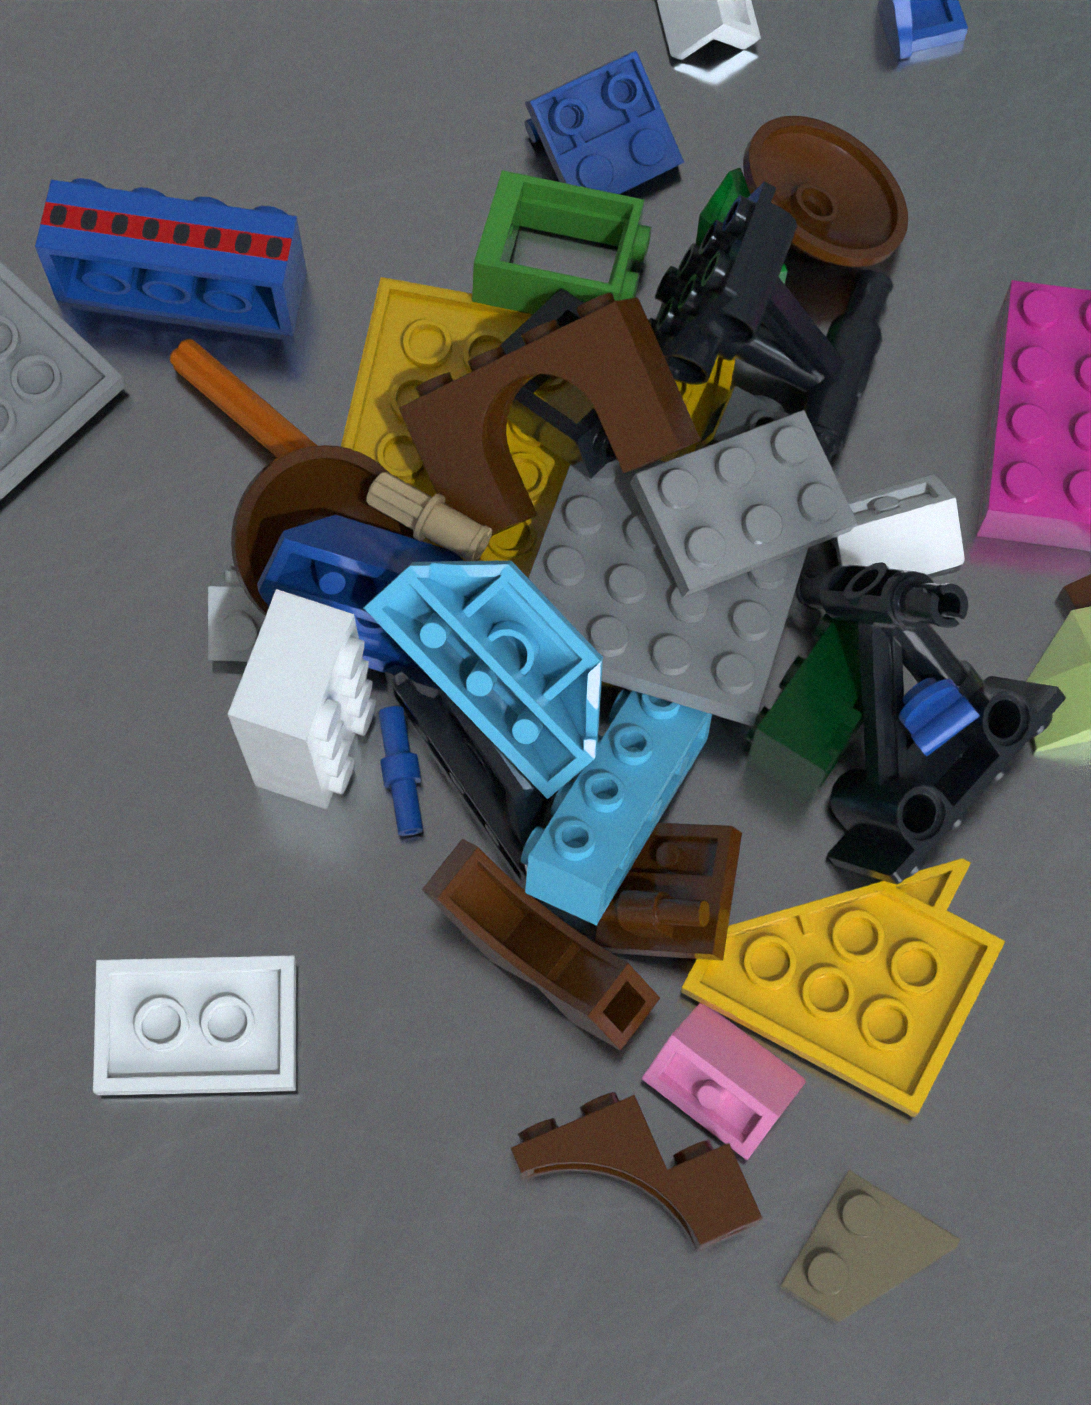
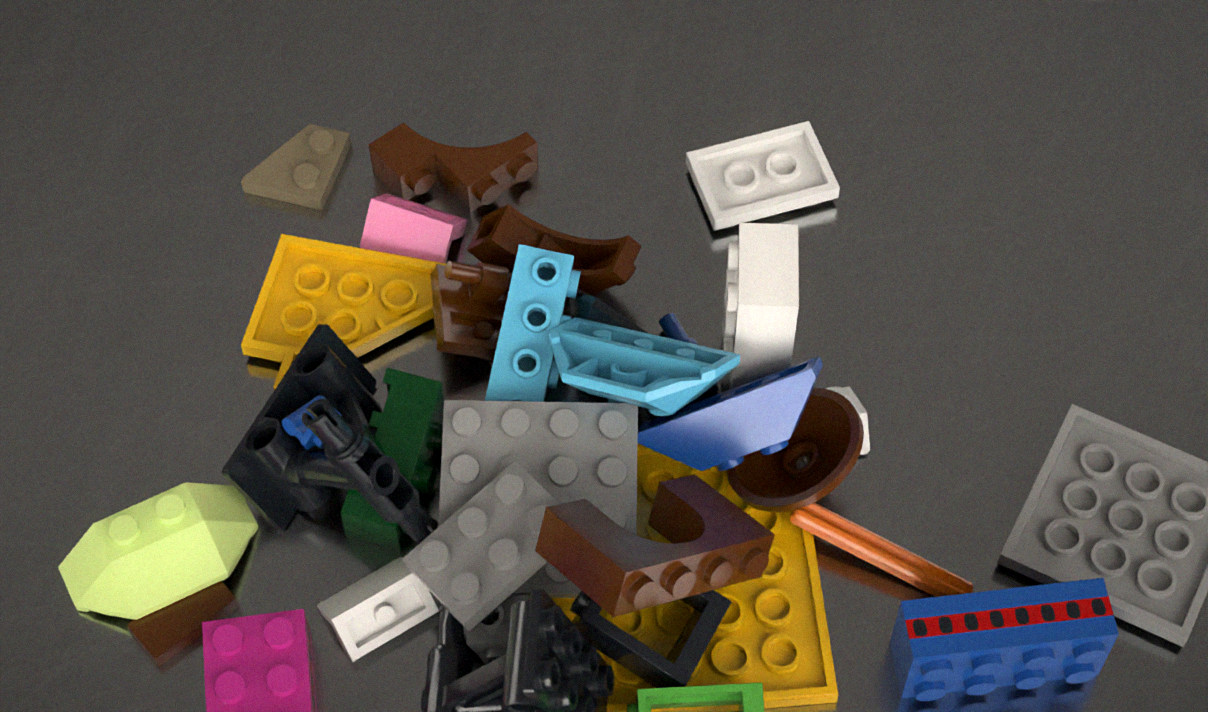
camera: 165 degrees right, 15 degrees down
tan axle [366,472,492,561] -> none

